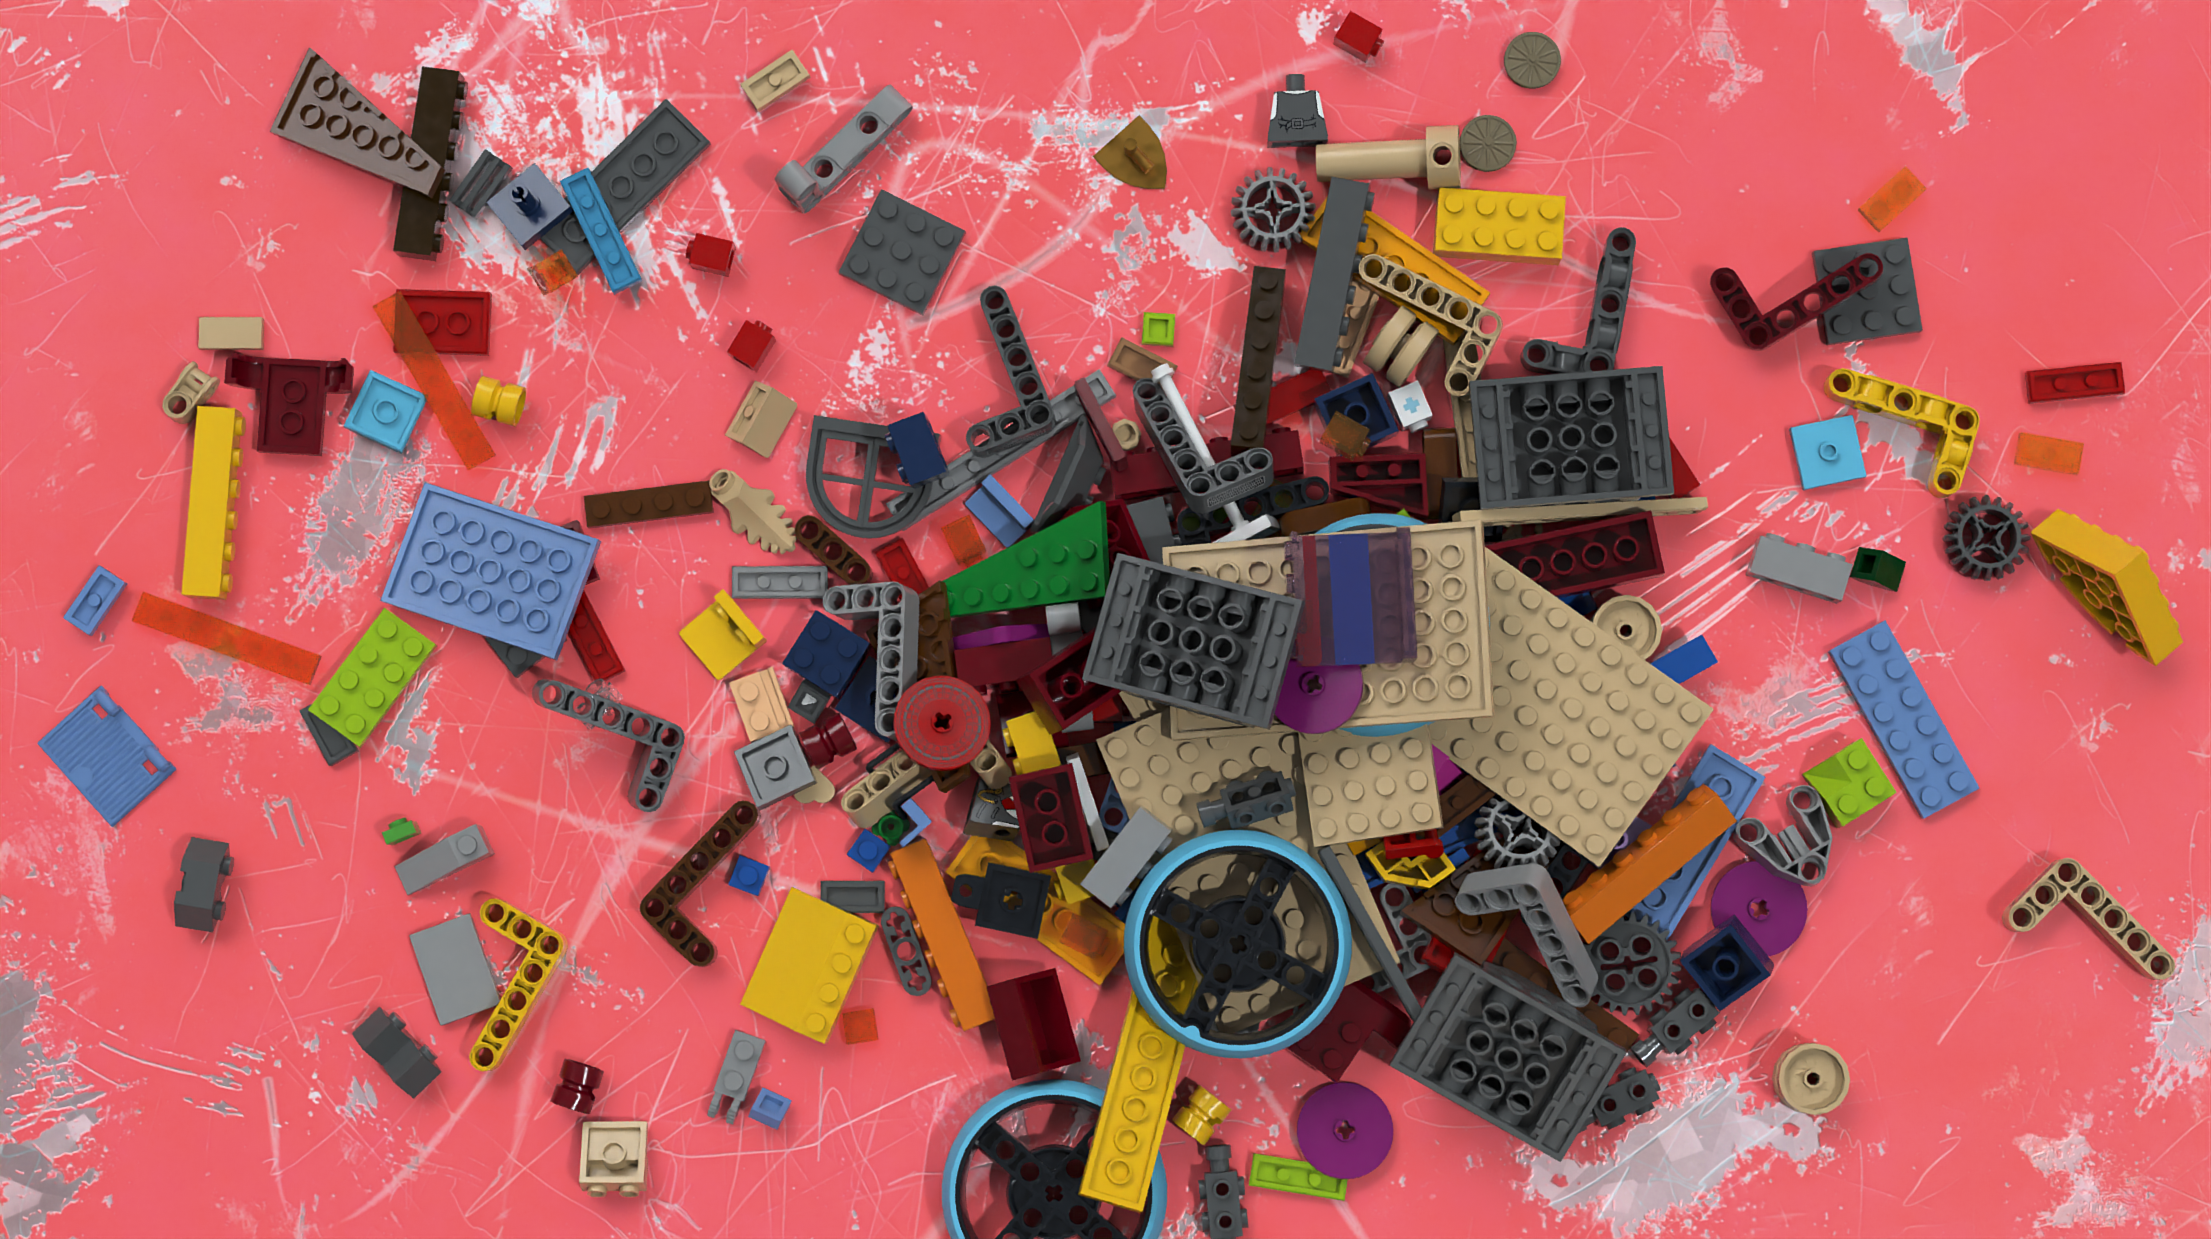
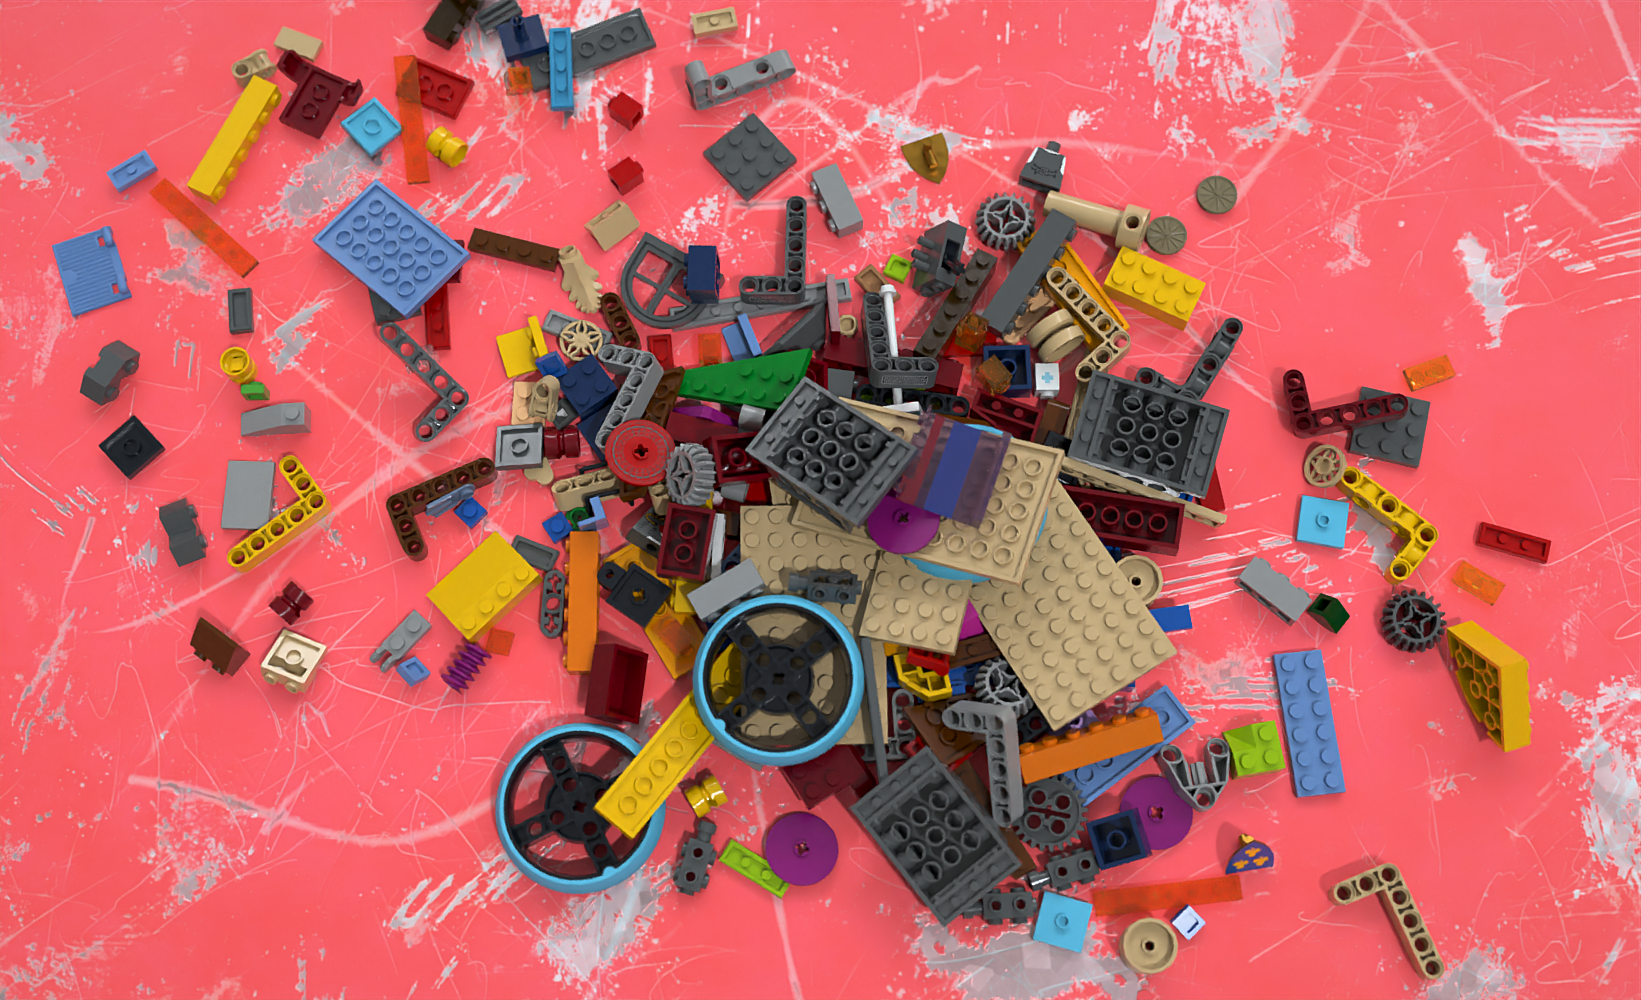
camera: 15 degrees right, 10 degrees down
lime plate [308,608,437,748] -> none
red brick [1333,10,1384,63] -> none
none -> black plate [98,415,166,480]
none -> reddish brown slope [190,617,251,677]
none -> yellow wheel [220,347,258,385]
none -> sand blue piece [425,484,475,518]
none -> magenta piece [440,643,492,695]
none -> tan piece [528,375,560,422]
none -> blue plate [535,350,568,377]
none -> tan wheel [560,320,603,362]
none -> light grey gear [664,443,717,507]
none -> light grey brick [809,163,863,239]
none -> dark grey piece [911,220,967,297]
none -> clear orange brick [955,311,989,353]
none -> medium azure plate [1032,891,1093,953]
none -> clear orange tile [1093,875,1243,917]
none -> plate [1170,904,1206,940]
none -> blue shield [1225,834,1274,875]
none -> tan wheel [1304,445,1347,488]

